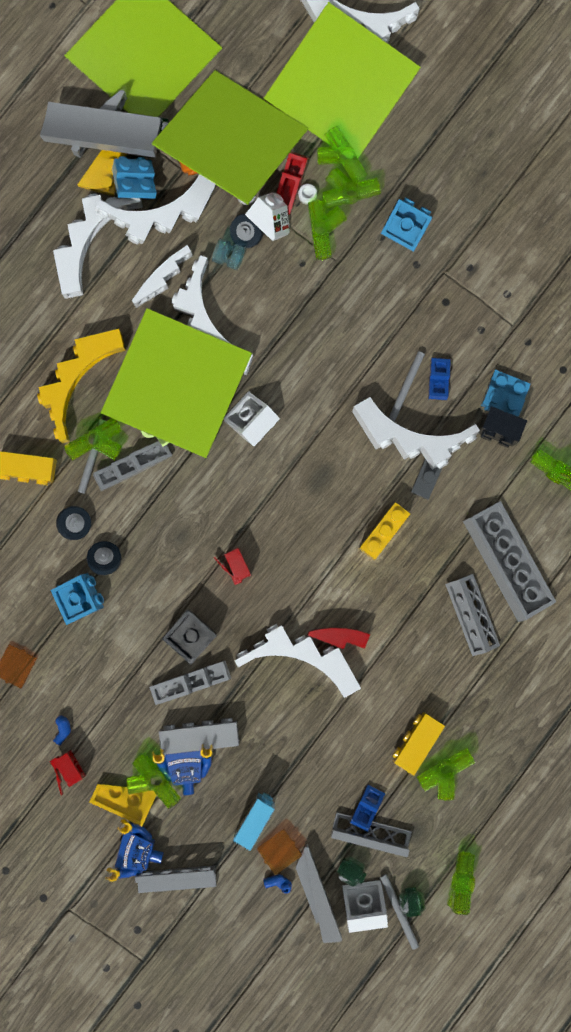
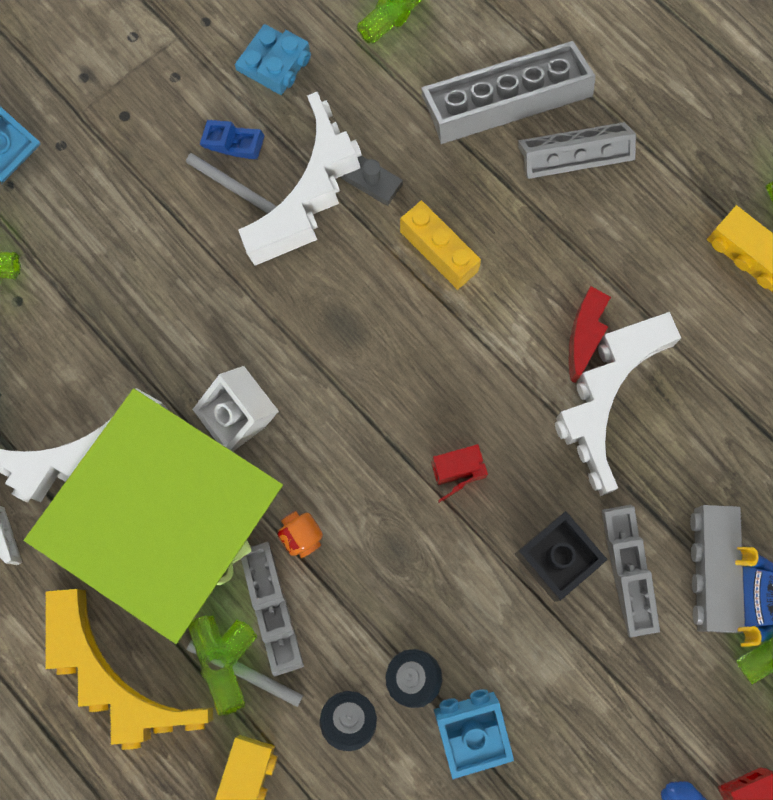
camera: 80 degrees left, 10 degrees down
black brick [478,406,528,448] -> none
none -> orange head [277,511,323,558]

